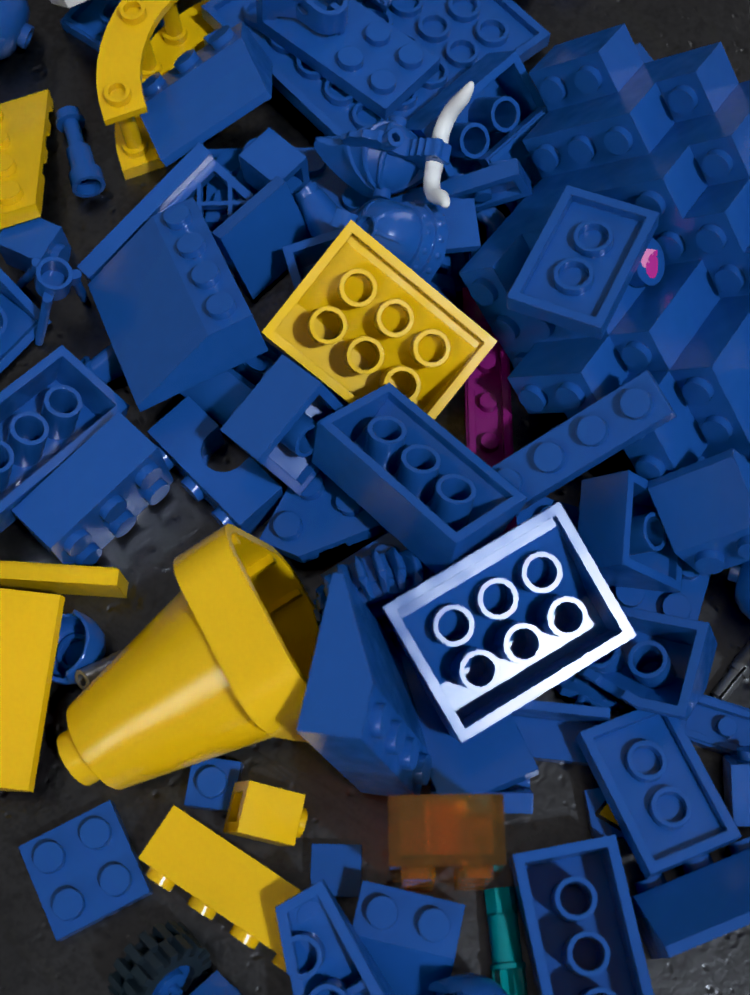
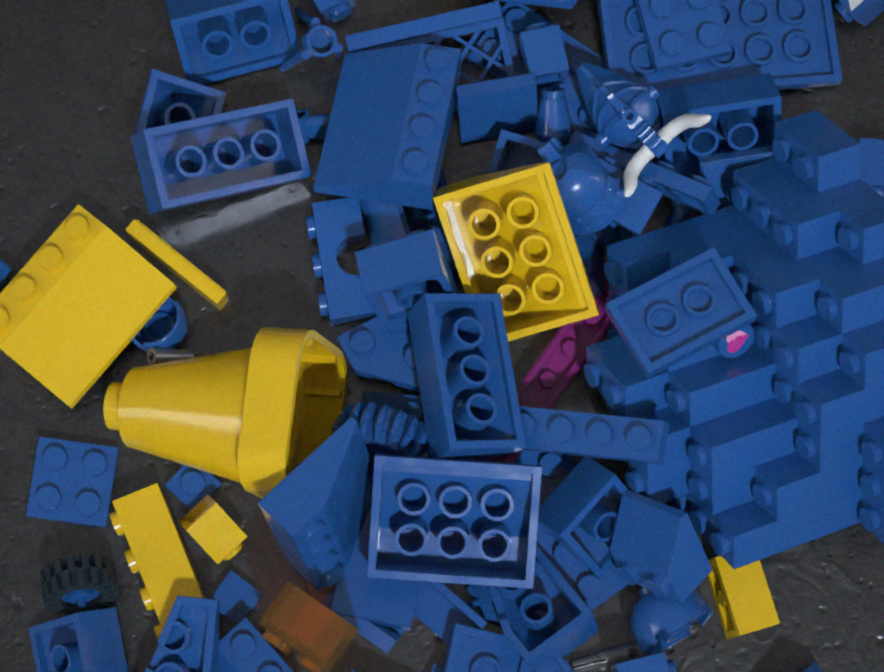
camera: 25 degrees right, 10 degrees up
blue brick [11,411,174,566] -> none

